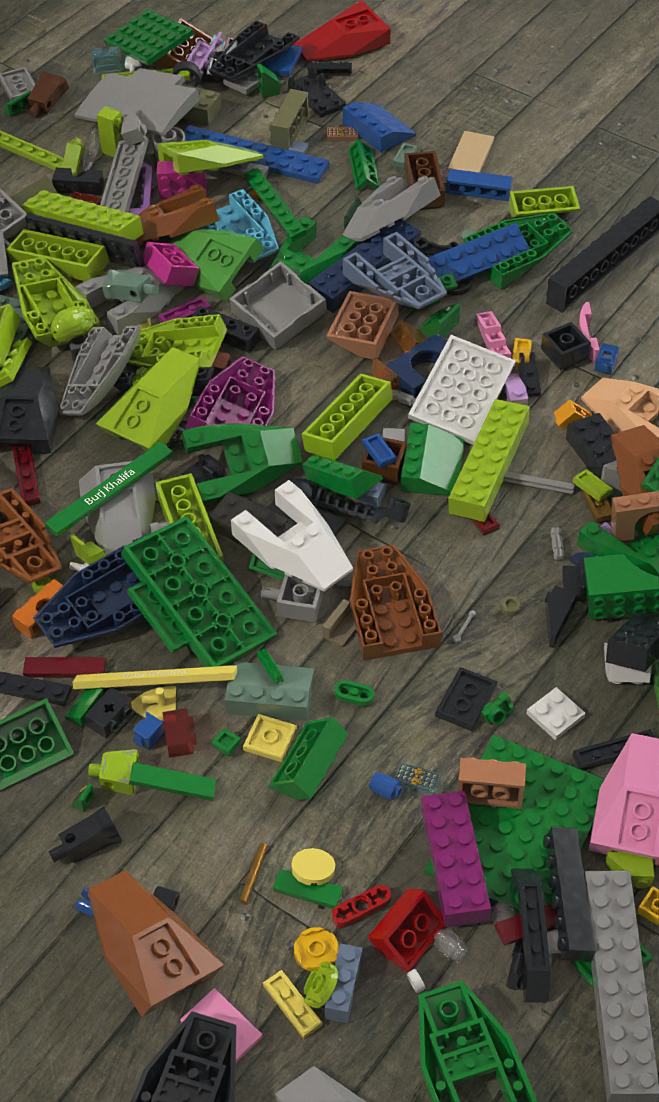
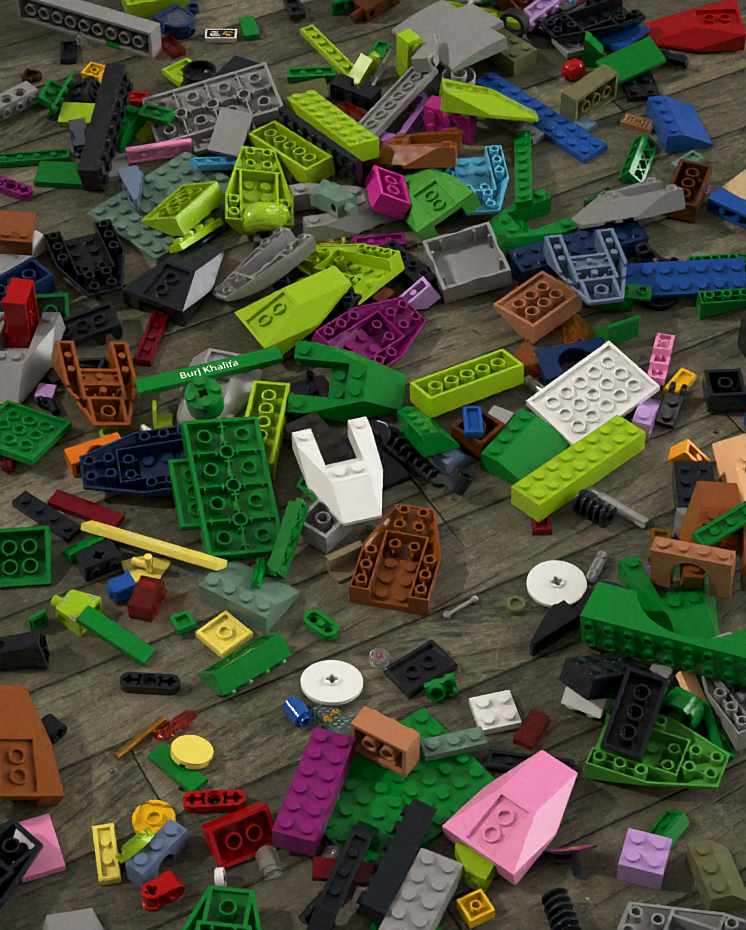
camera: 25 degrees right, 5 degrees down
lime tile [573,469,613,502] -> none
none -> black beam [120,672,181,695]
none -> red piece [141,870,185,911]
none -> clear red plate [152,710,197,741]
none -> green brick [184,376,225,420]
none -> green fence [265,497,309,580]
none -> green plate [287,66,335,83]
none -> white piece [300,660,363,705]
none -> green tile [366,40,392,63]
none -> clear tile [369,648,390,668]
none -> lavender slope [399,276,441,310]
none -> sand green plate [420,726,488,762]
none -> clear red tile [513,709,551,751]
none -> white piece [526,560,587,608]
none -> red head [561,58,586,82]
none -> black piece [573,489,617,528]
none -> green tile [595,36,666,85]

